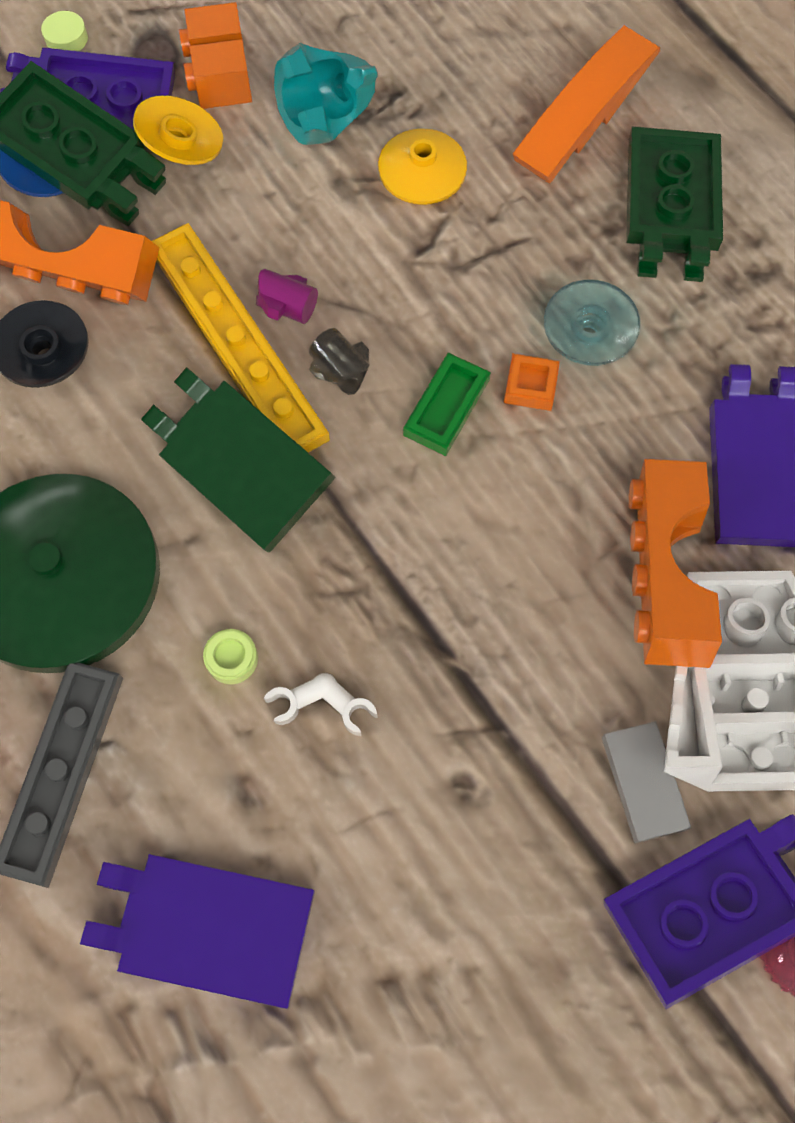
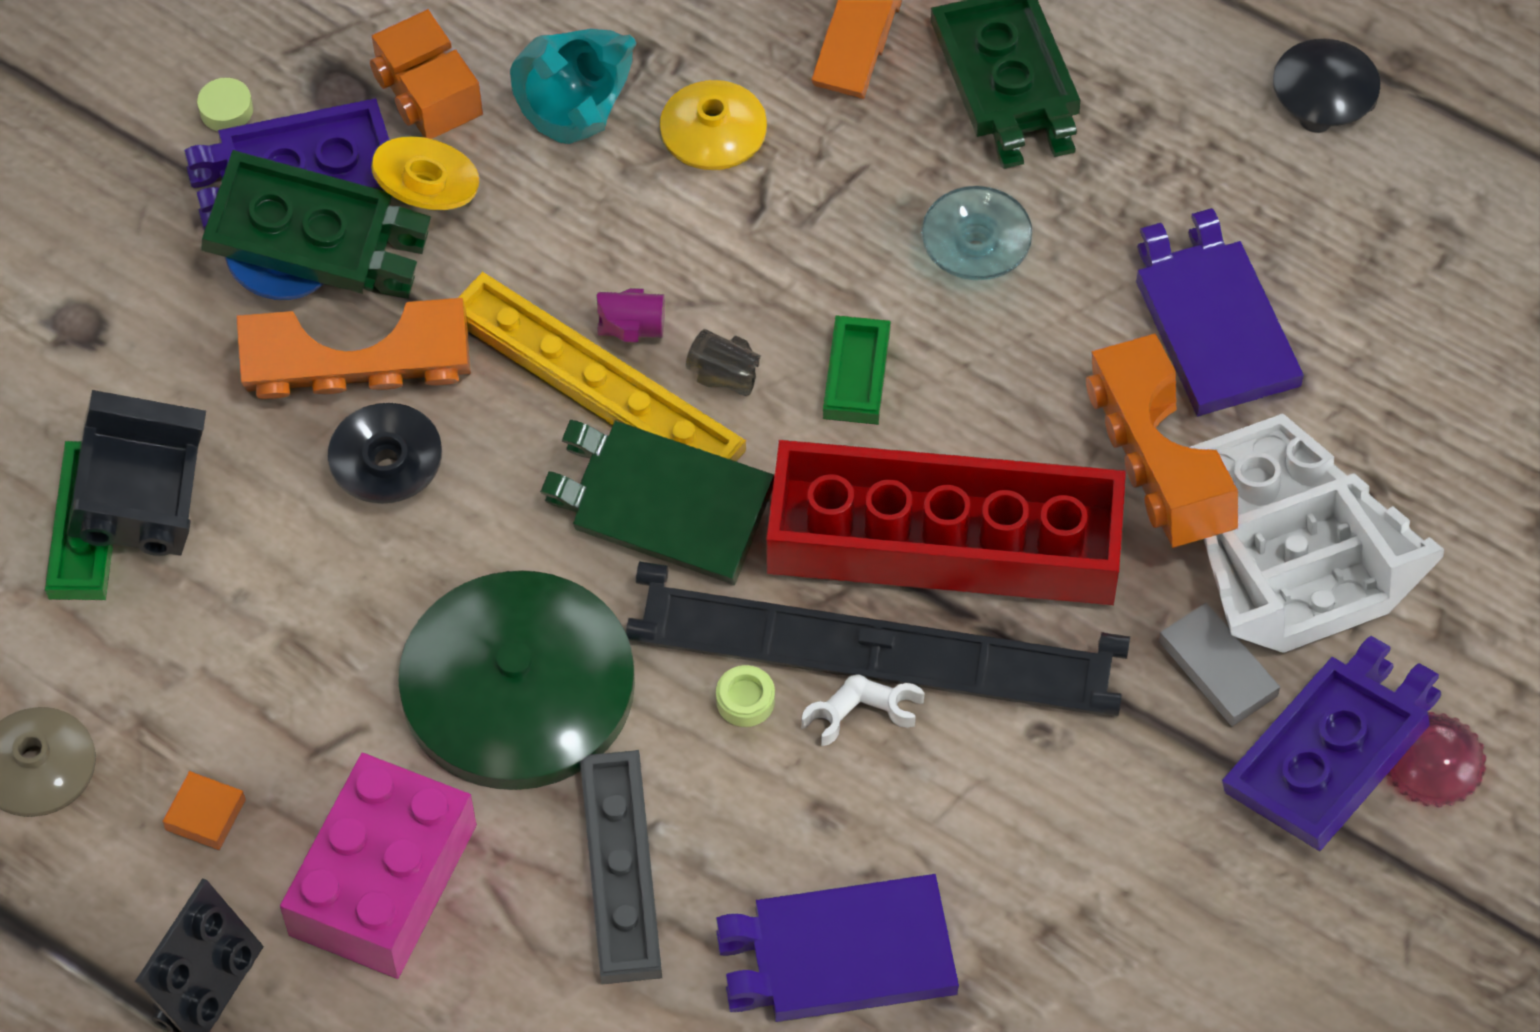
camera: 20 degrees left, 10 degrees down
orange tile [504,353,560,411] -> none
none -> black piece [626,561,1130,716]
none -> red brick [767,440,1126,606]

